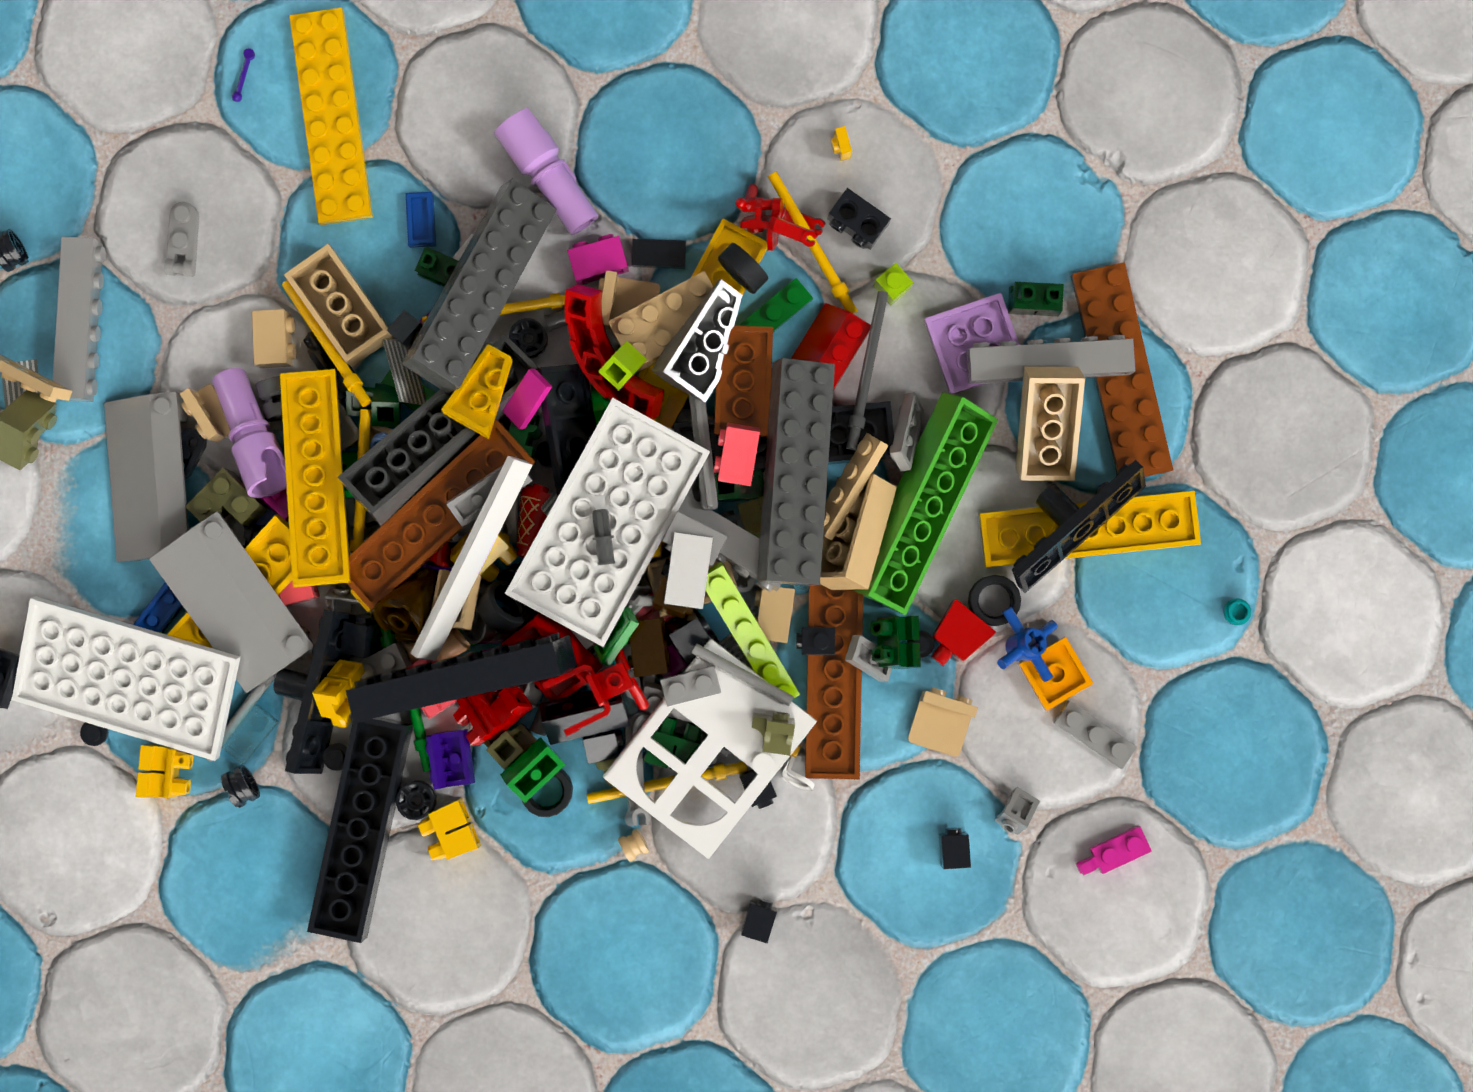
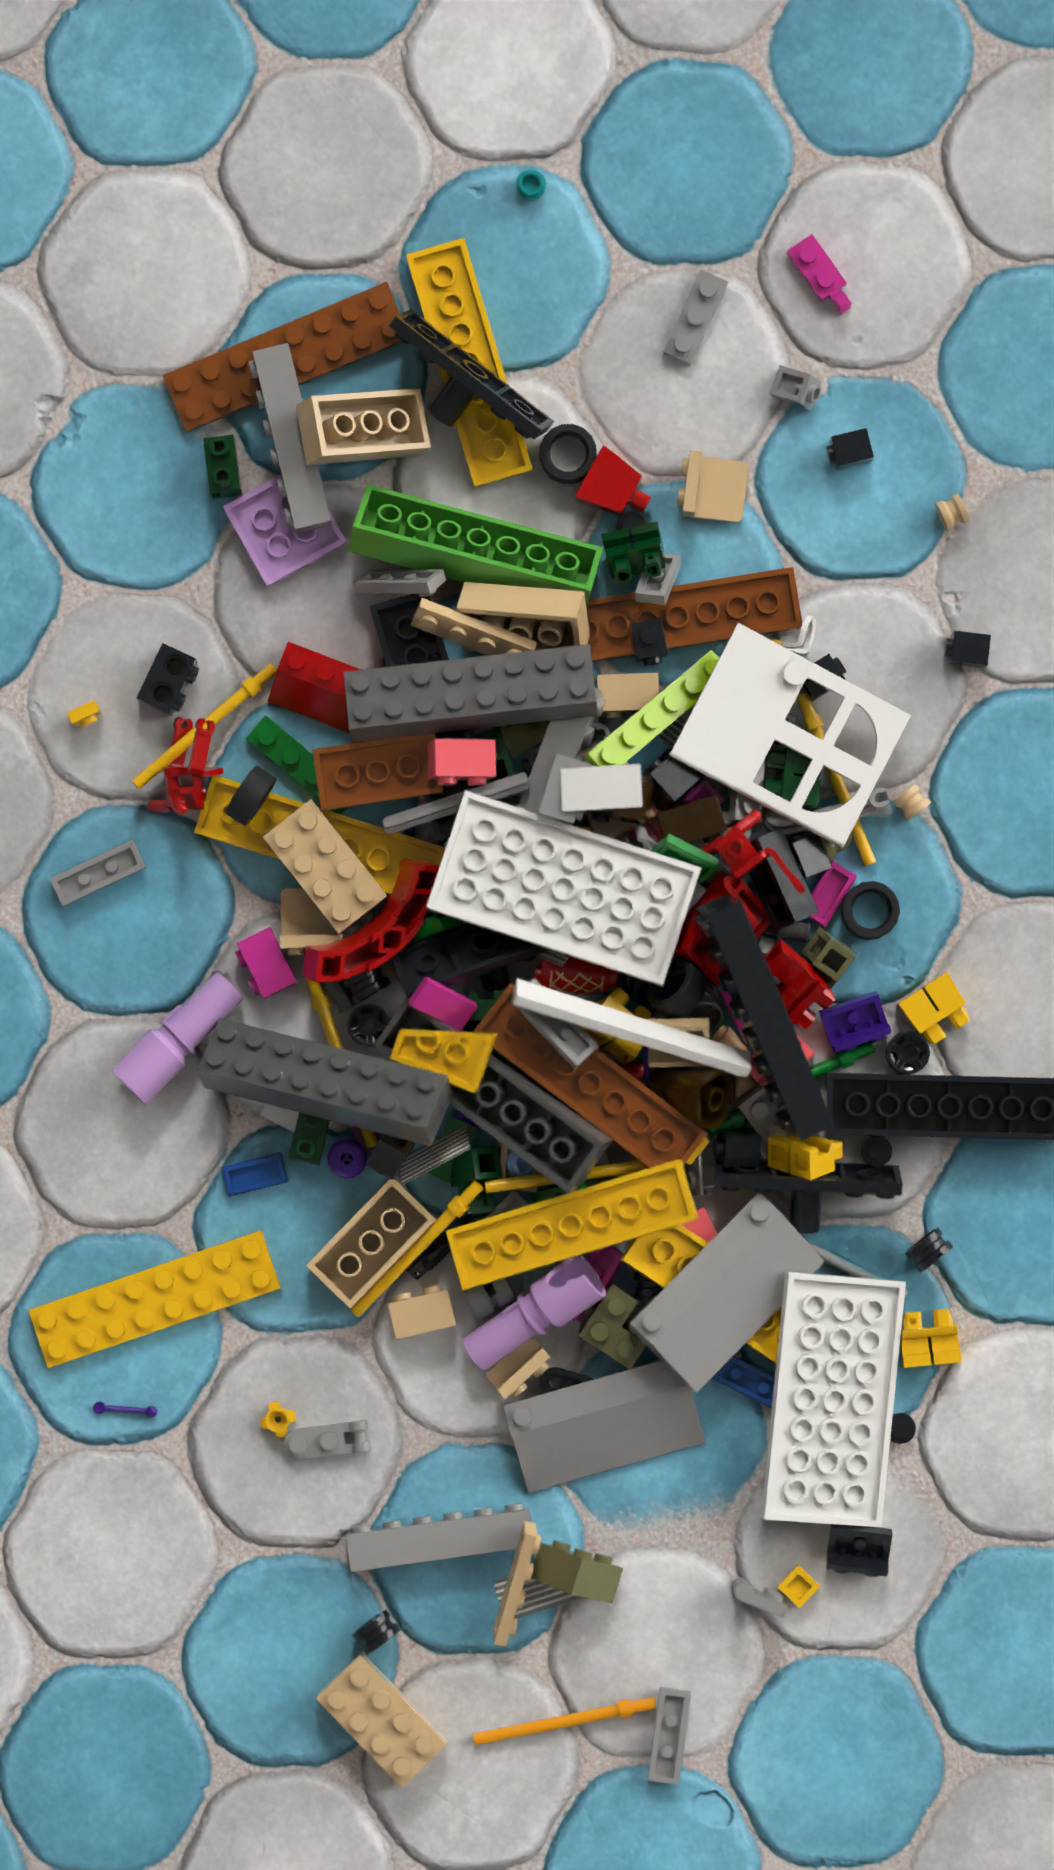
camera: 105 degrees left, 0 degrees up
green brick [500,737,565,803] -> none
dark grey axle [592,509,615,565] -> none
lime brick [598,341,647,390] -> none
black tile [632,239,686,269] -> none
dark grey wedge [651,279,742,402] -> none
light grey plate [660,665,721,707] -> none
light grey bar [692,644,794,706] -> none
olive brick [752,712,795,756] -> none
dark grey bar [846,291,888,451] -> none
lime brick [873,263,914,306] -> none
blue bar [997,607,1058,682] -> none
light orange plate [1018,637,1094,711] -> none
none -> light grey plate [50,840,147,907]
none -> yellow plate [260,1401,296,1438]
none -> dark purple head [327,1139,368,1179]
none -> black wheel [342,965,391,1004]
none -> dark pink tile [807,861,857,928]
none -> tan wheel [935,493,969,531]

